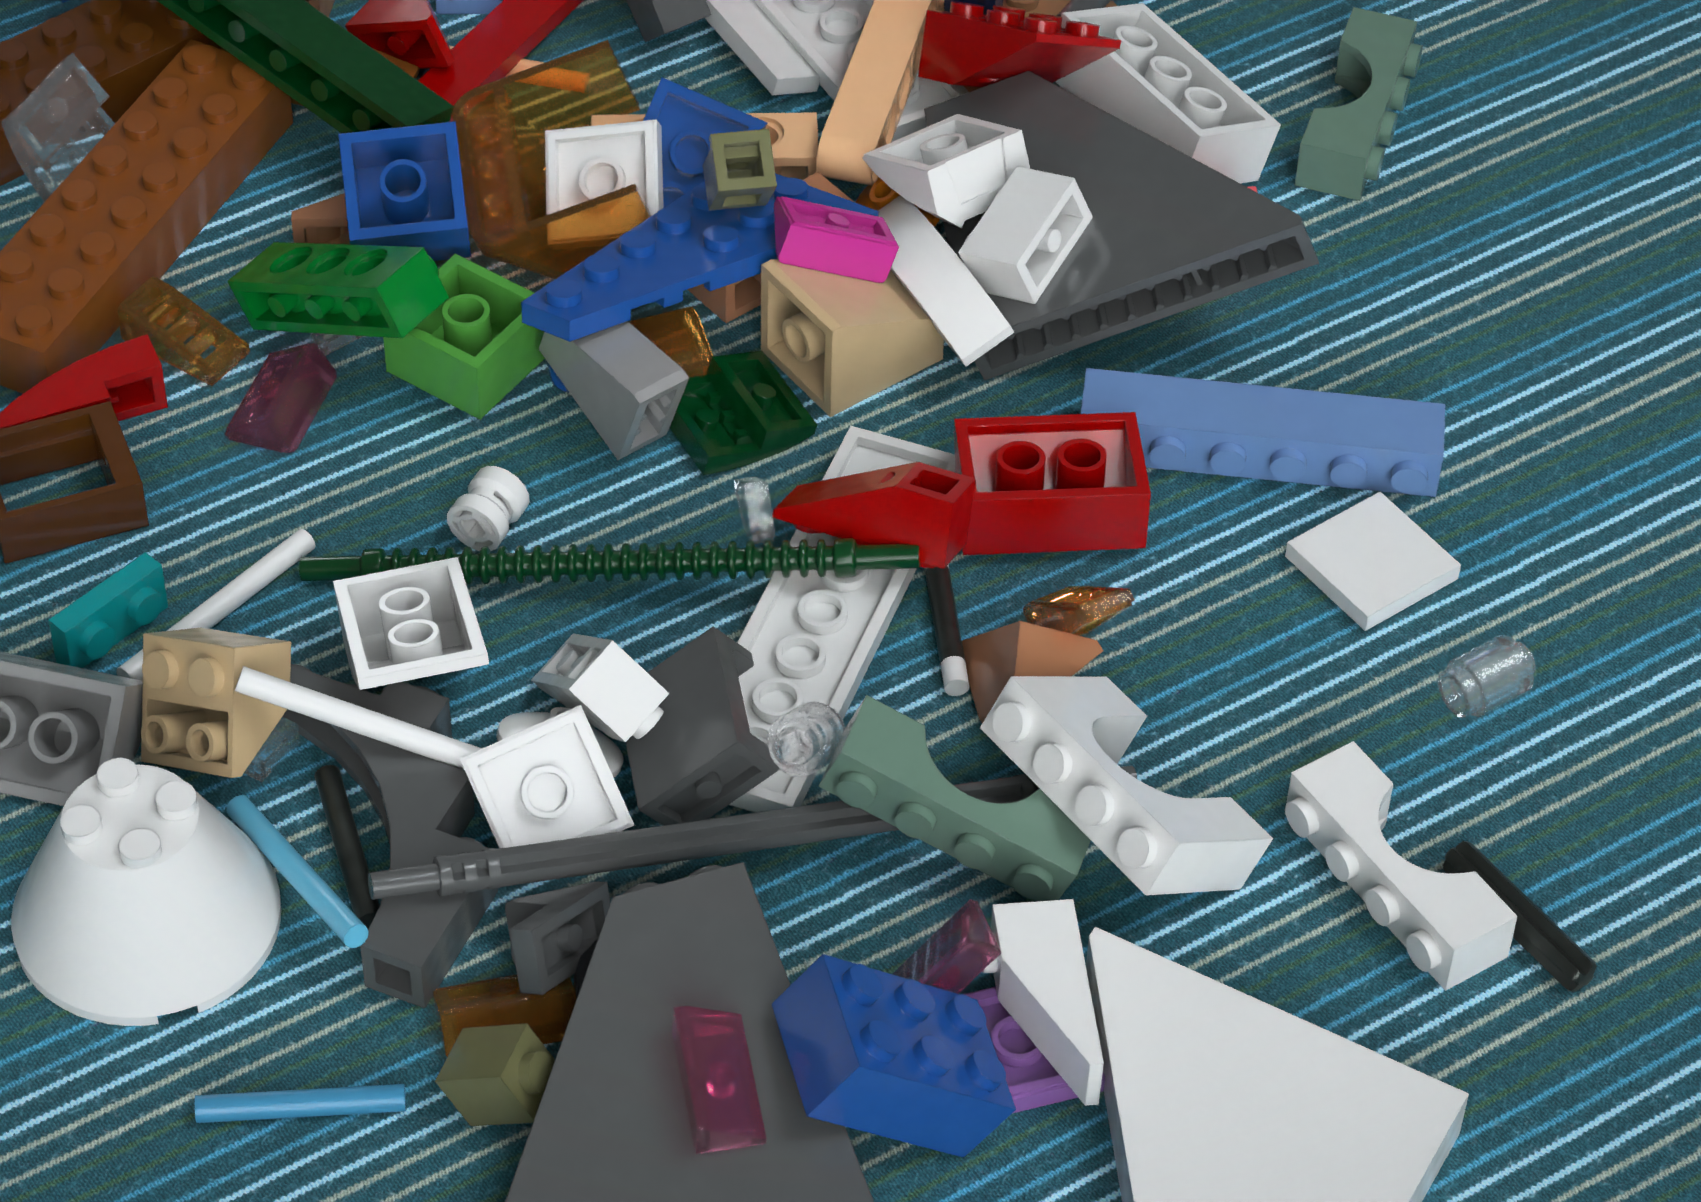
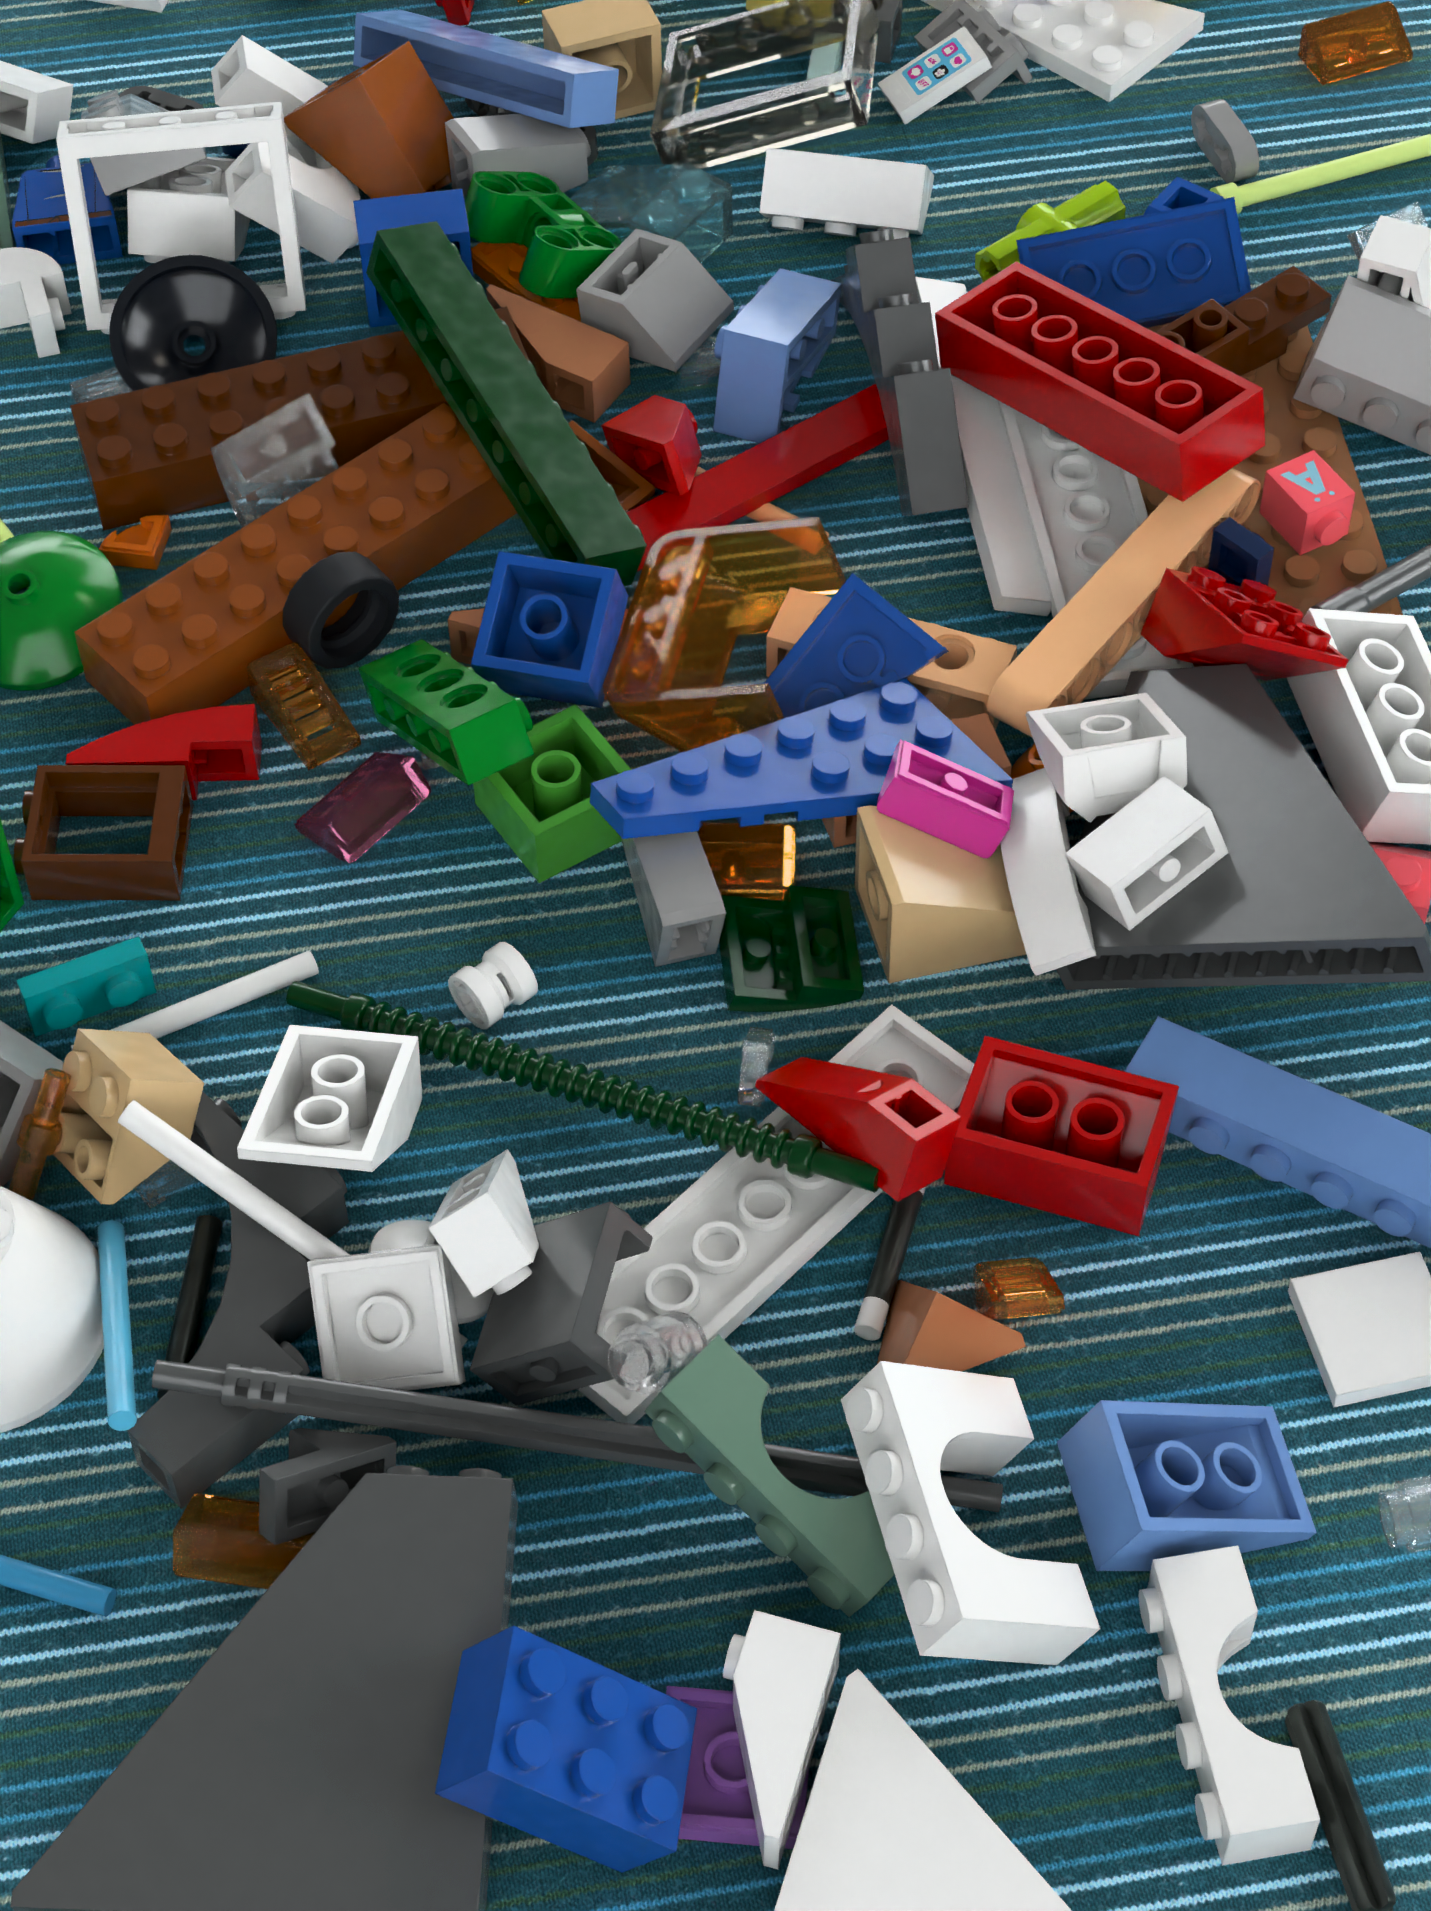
camera: 25 degrees right, 5 degrees up
olive brick [435,1023,555,1126] -> none
white tile [545,119,663,247] -> none
clear pink slope [672,1006,767,1154] -> none
olive brick [703,129,777,211] -> none
clear pink slope [893,899,1002,994] -> none
none -> clear orange bar [8,1068,71,1200]
none -> black tyre [283,552,399,669]
none -> medium blue slope [1057,1400,1317,1571]

